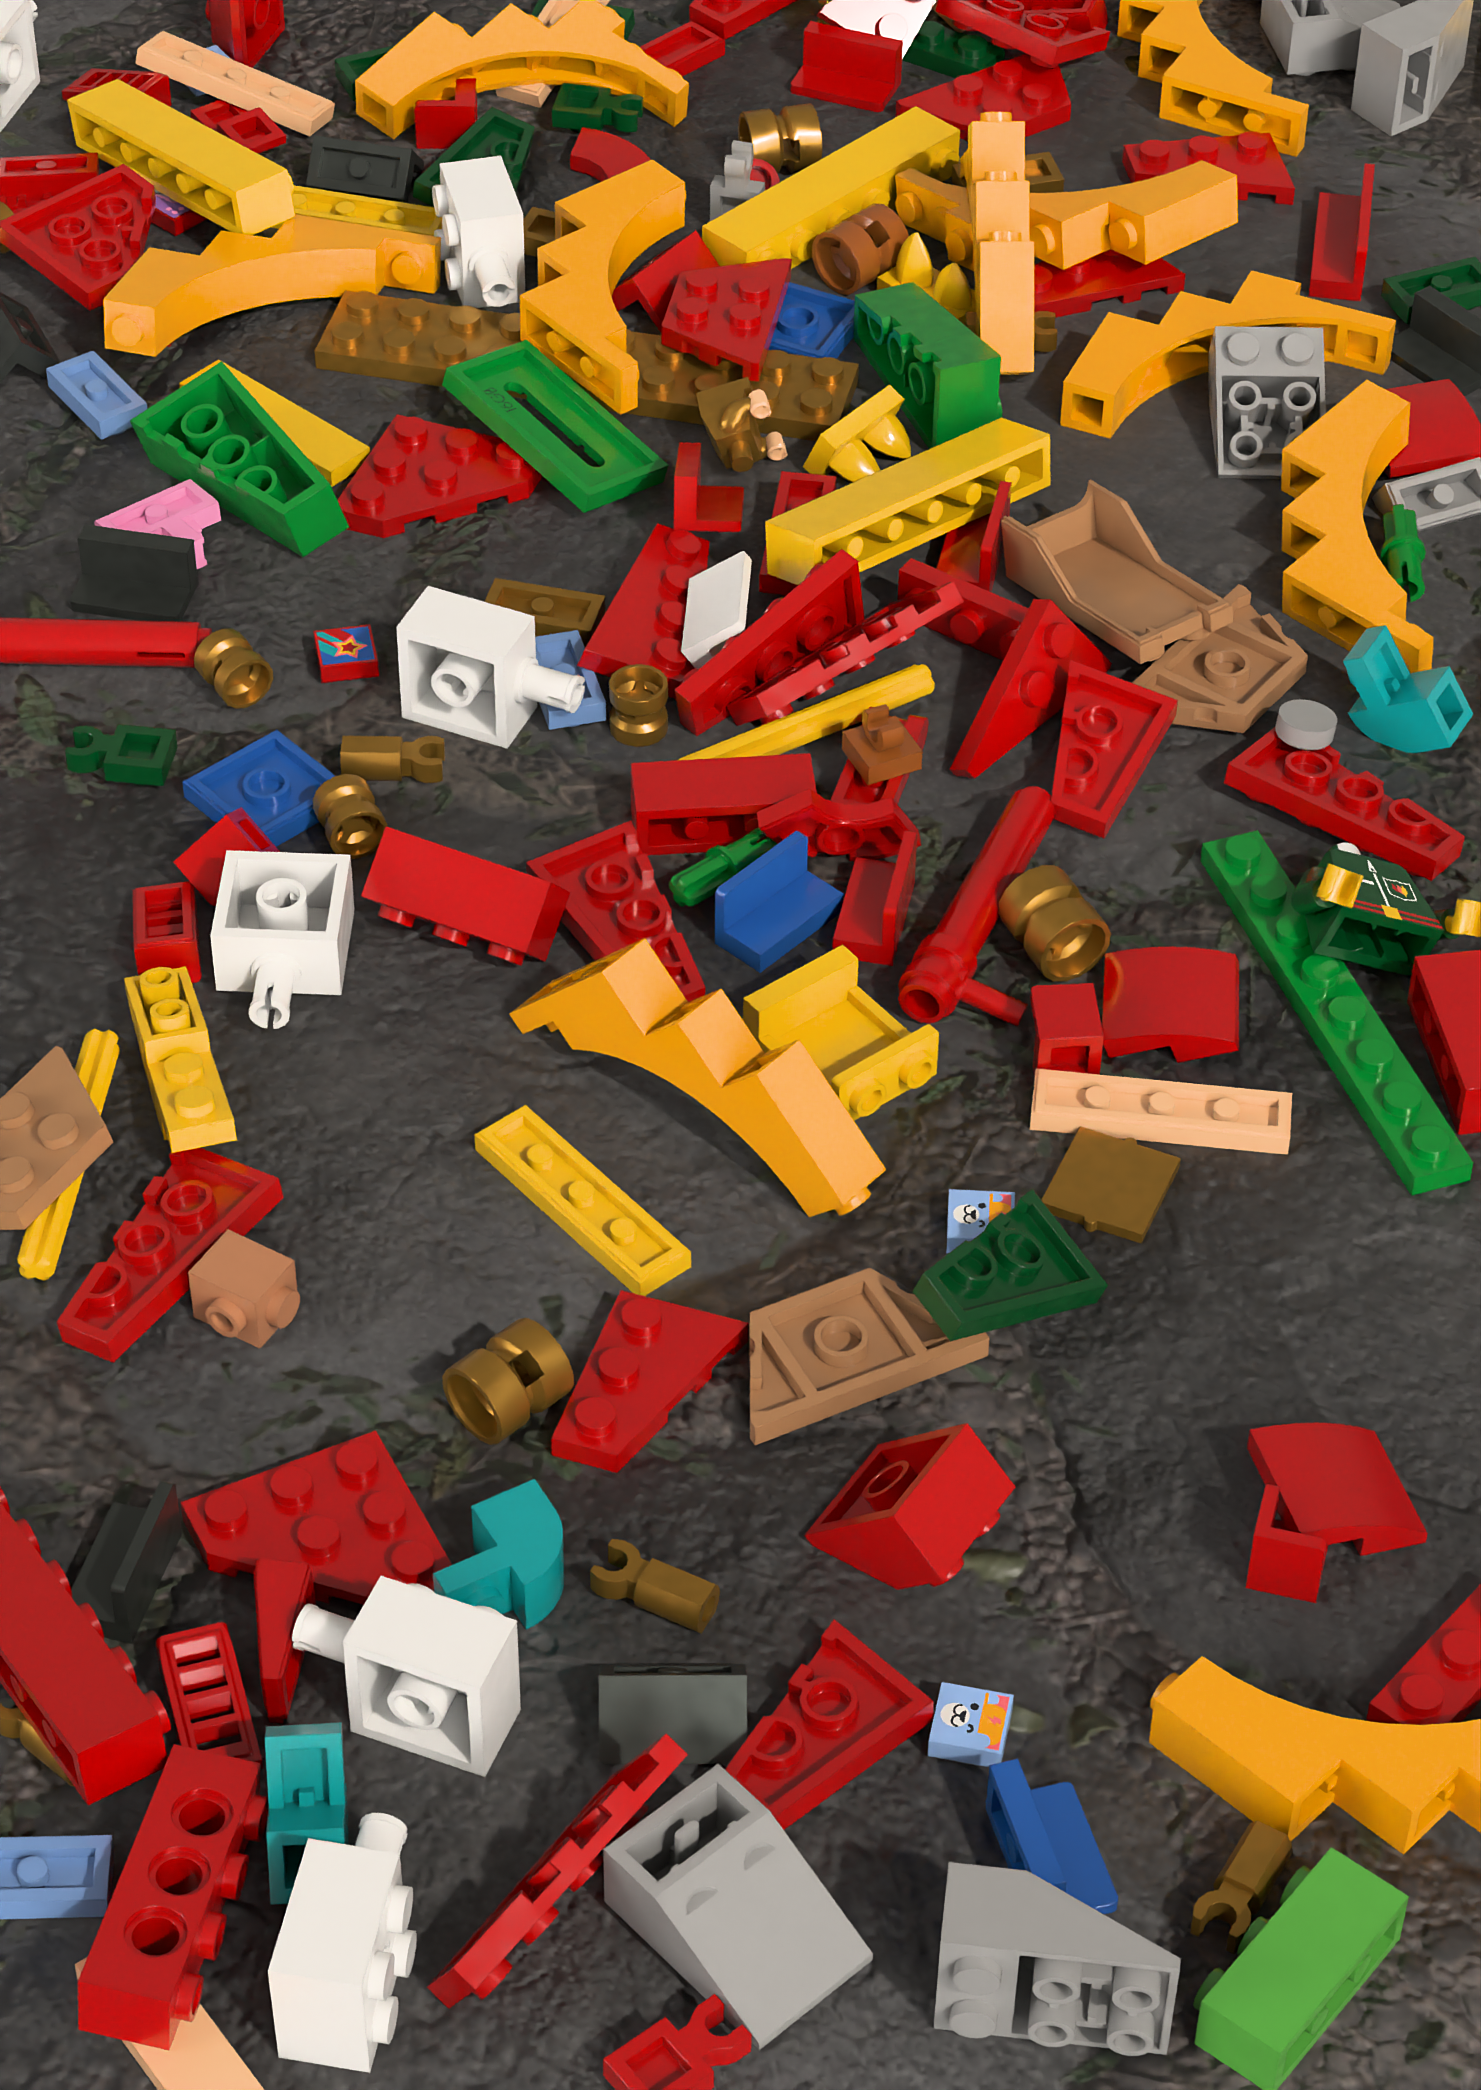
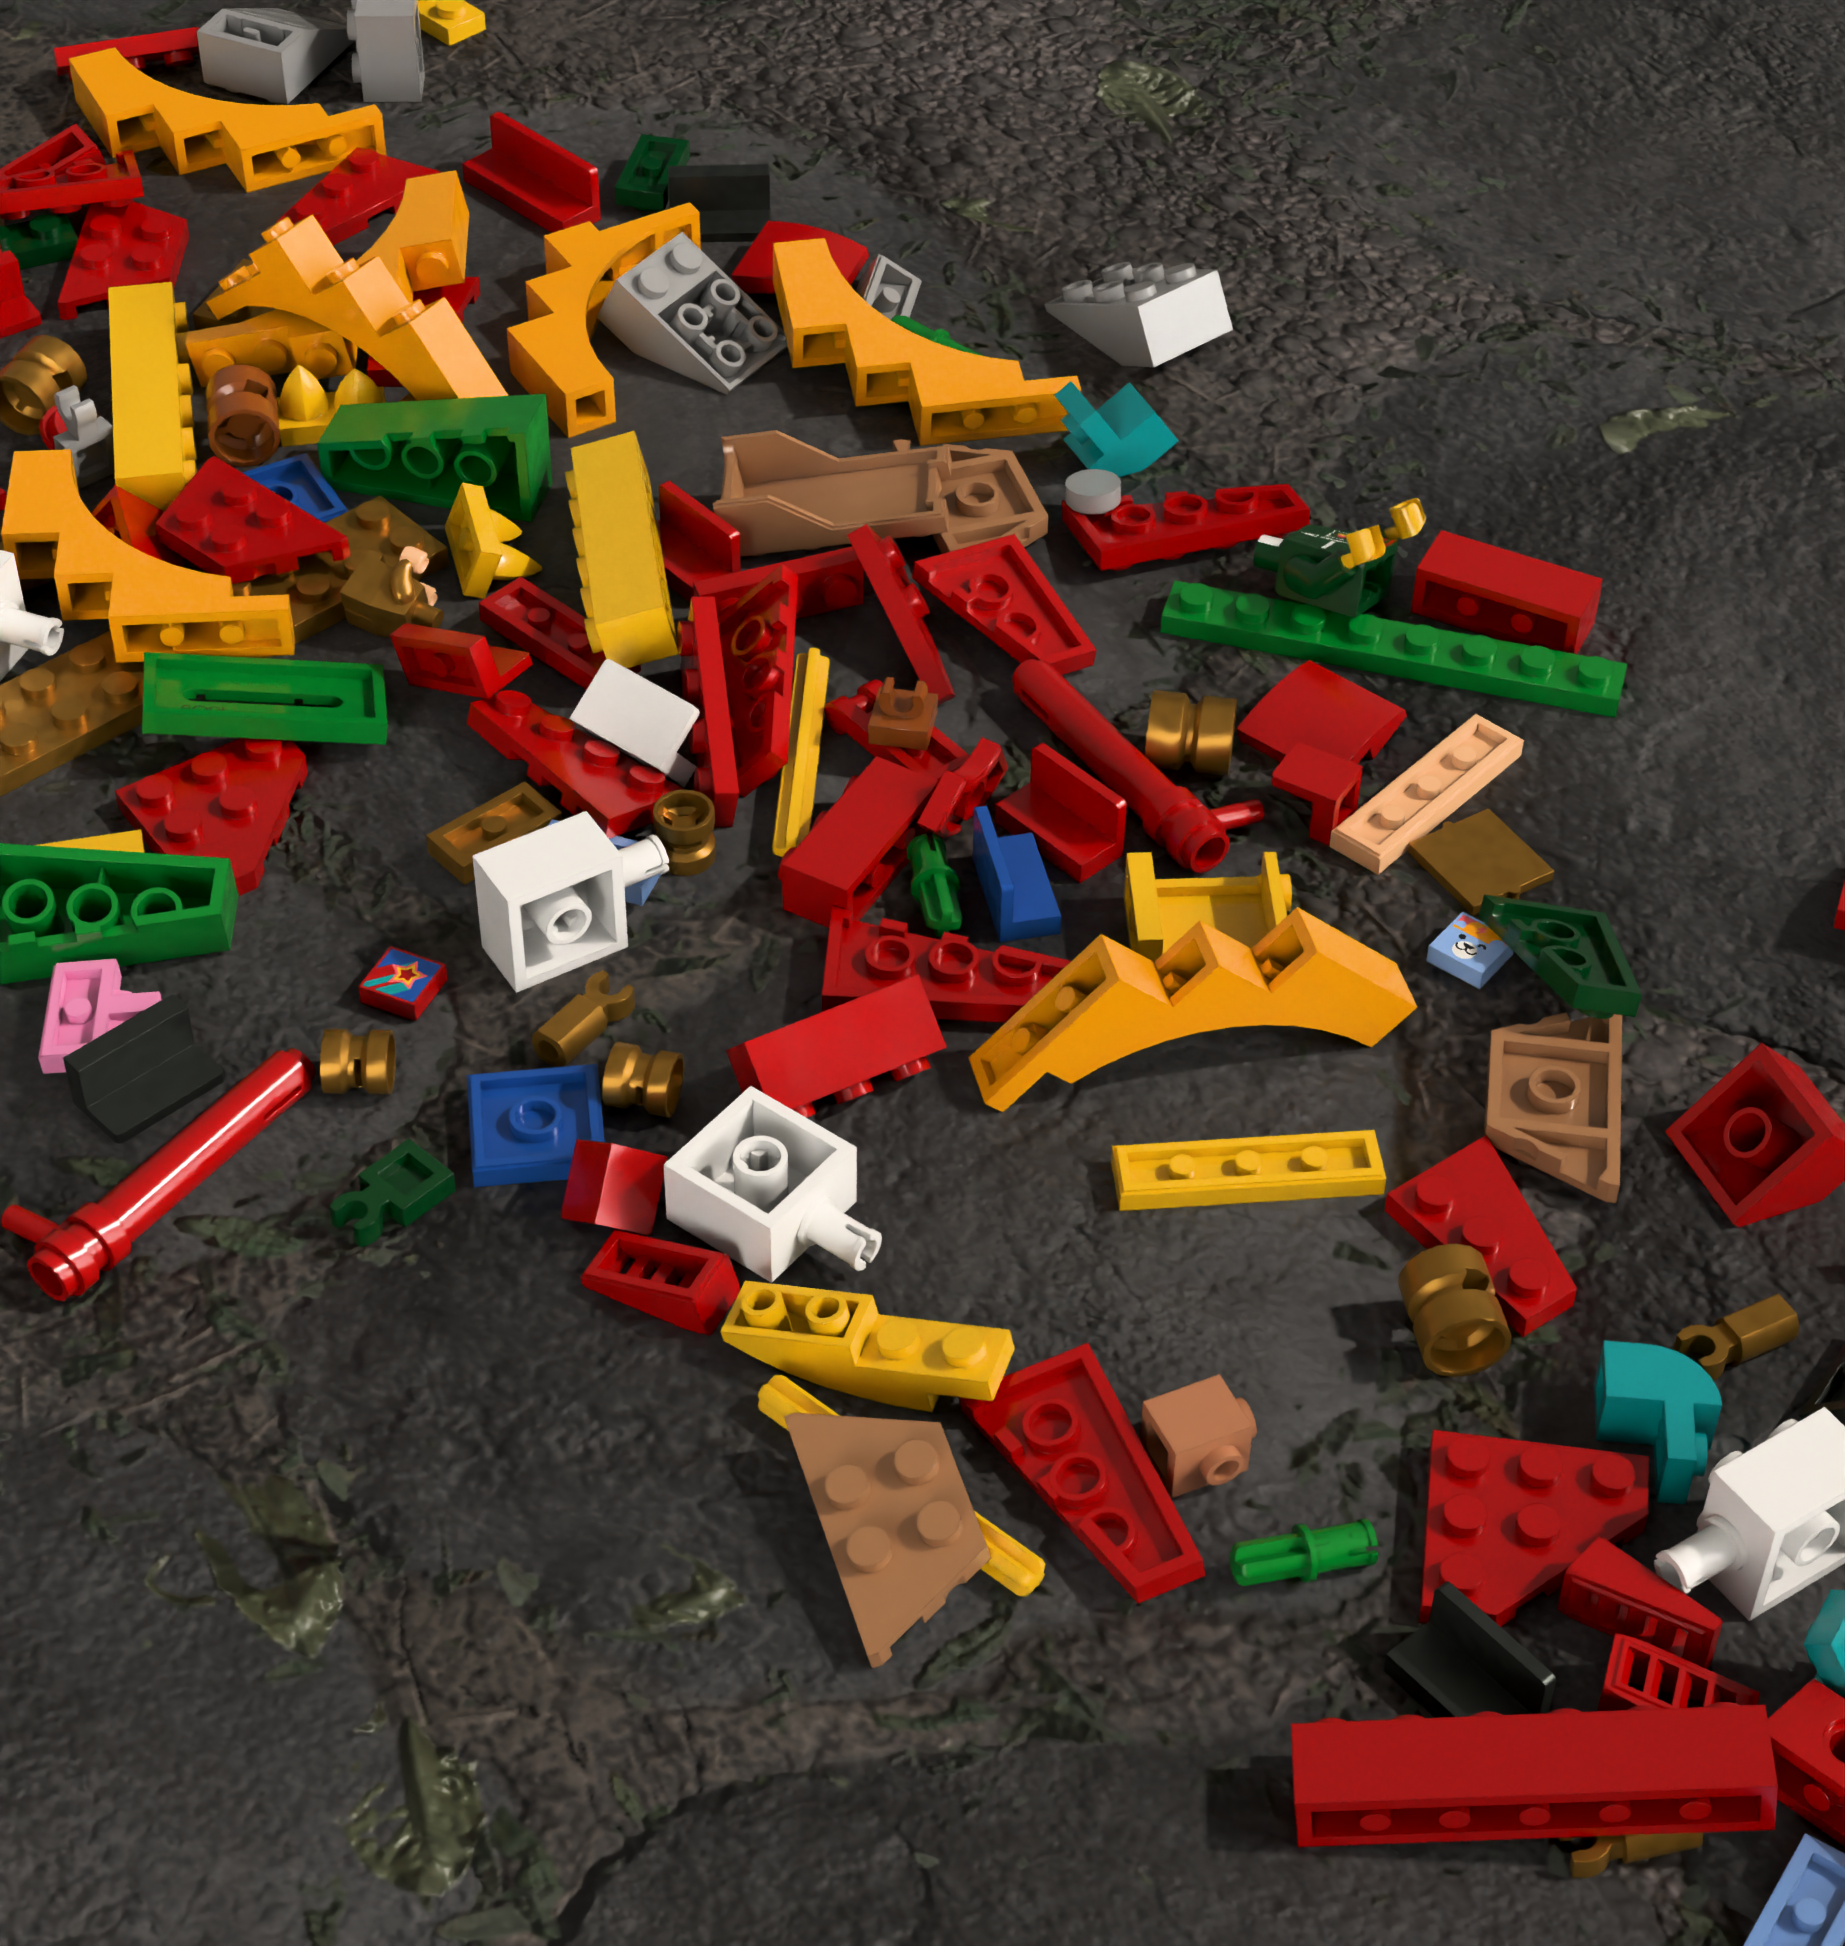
camera: 55 degrees left, 0 degrees up
none -> green axle [1229,1518,1378,1586]

